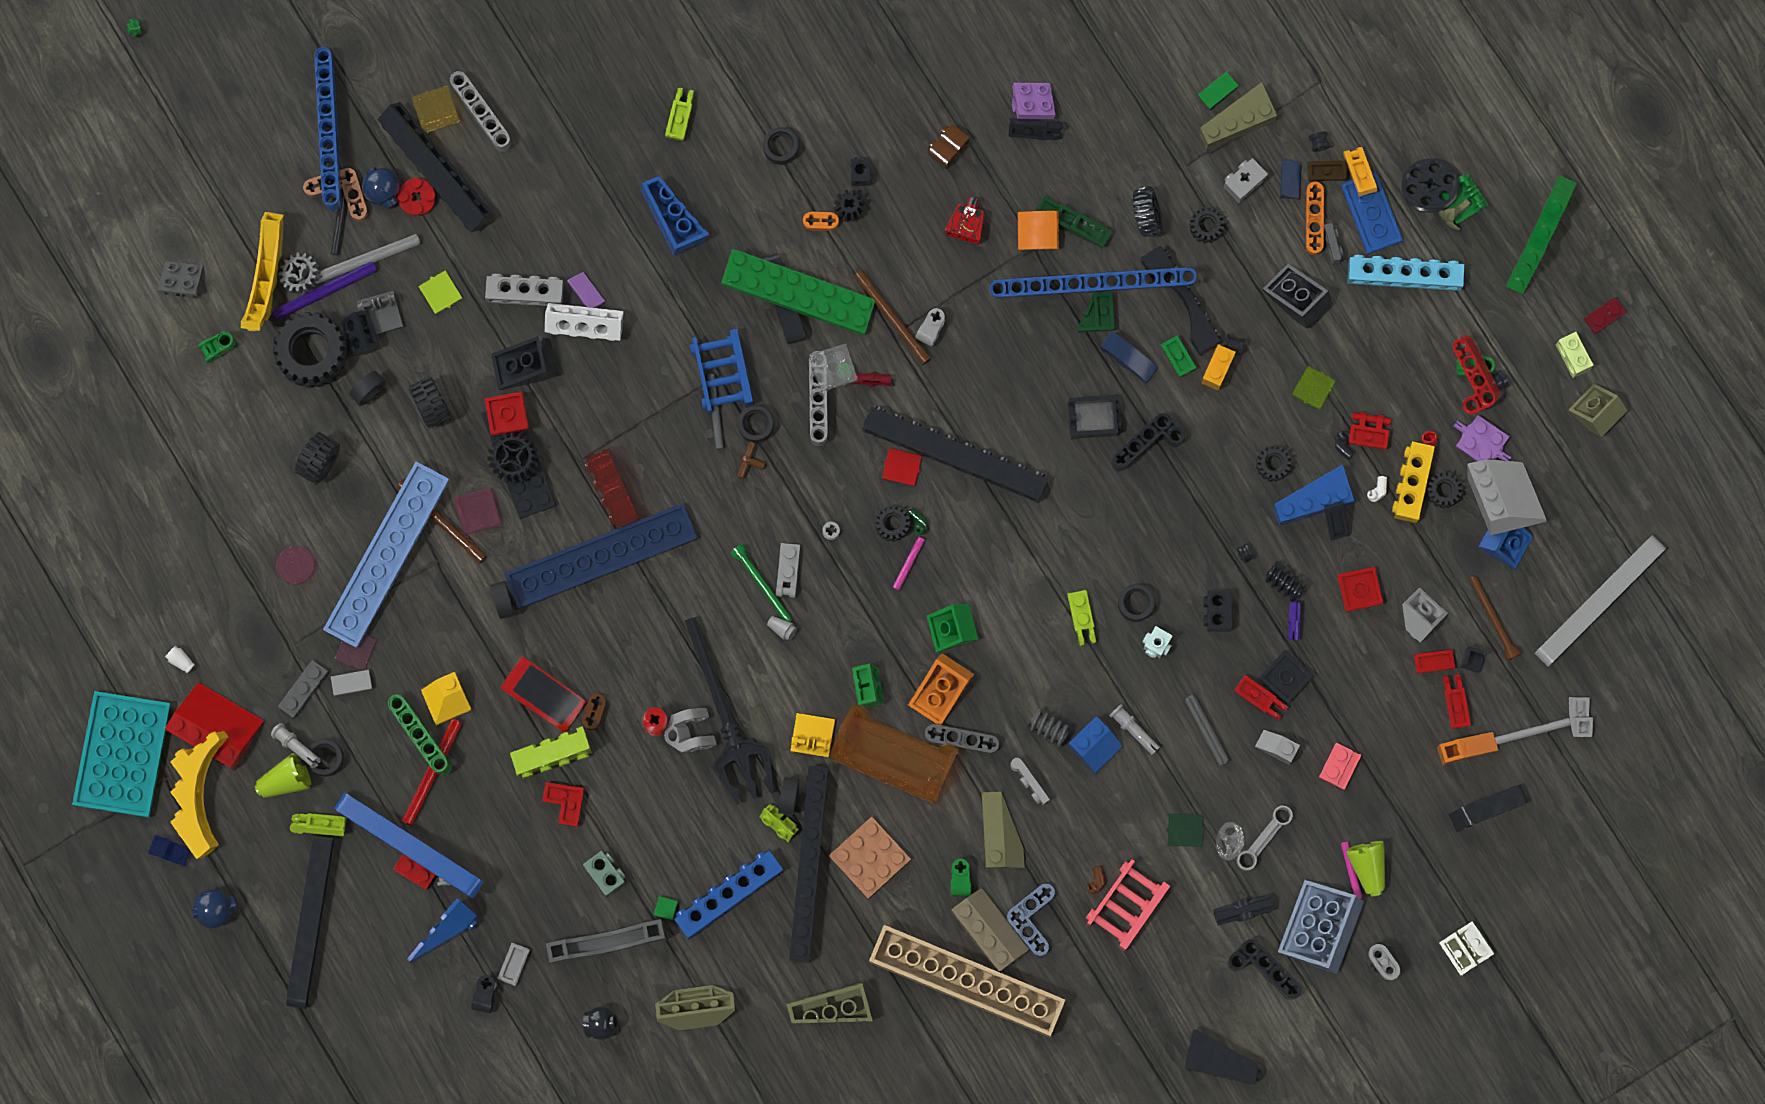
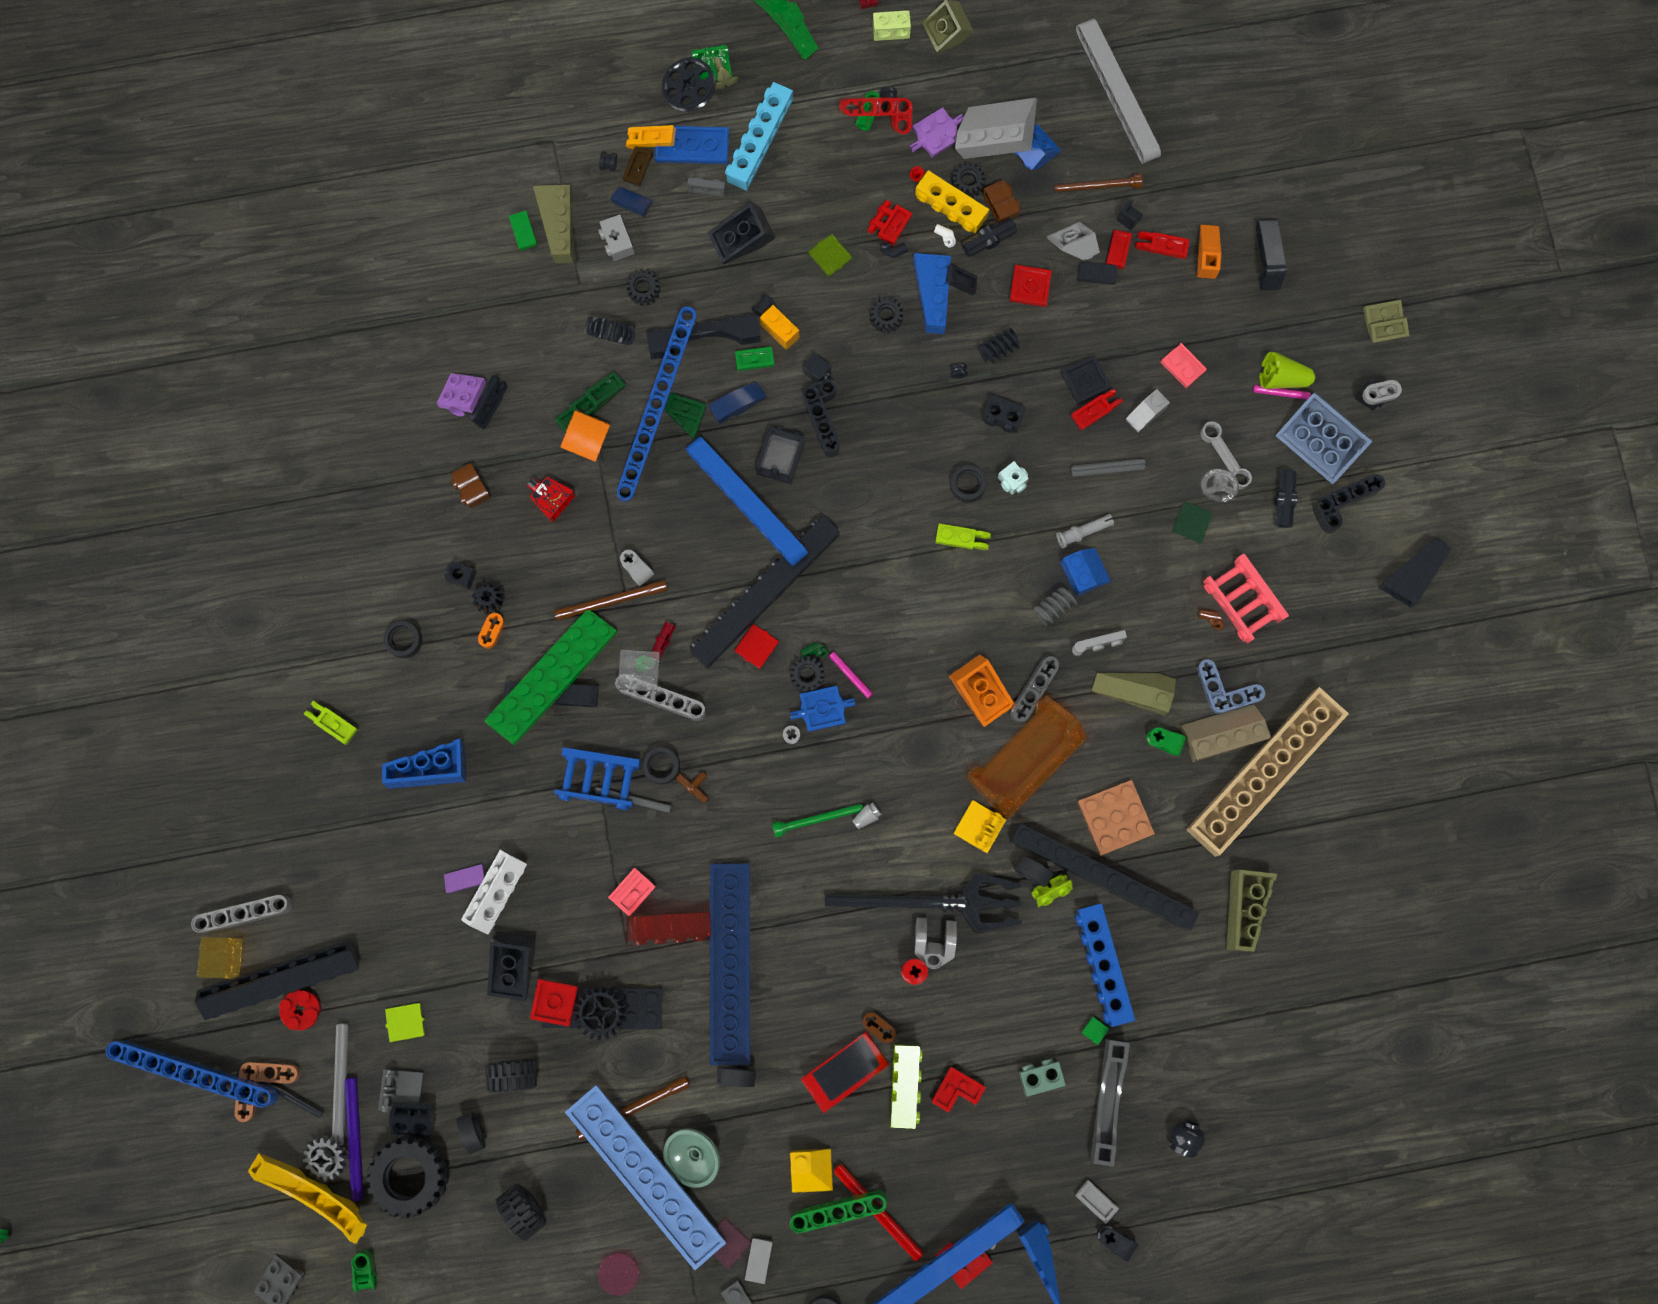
camera: 70 degrees left, 0 degrees up
dark blue brick [362,167,400,209] -> none
clear pink tile [454,487,501,535] -> none
light grey brick [485,274,564,306] -> none
olive wedge [655,985,735,1031] -> none
light grey plate [776,543,800,598] -> none
green brick [852,663,884,709] -> none
green slope [927,603,978,652] -> none
dark purple axle [1287,602,1302,640] -> none
orange beam [1306,182,1324,255] -> none
light grey bar [1495,718,1571,745] -> none
light grey slope [1569,697,1593,737] -> none
none -> coral plate [608,868,656,917]
none -> sand green dish [663,1128,720,1188]
none -> blue beam [685,437,808,566]
none -> blue plate [790,686,855,732]
none -> black brick [802,353,832,383]
none -> black piece [961,217,1017,257]
none -> reddish brown brick [983,180,1021,223]
none -> black tile [1078,261,1117,285]

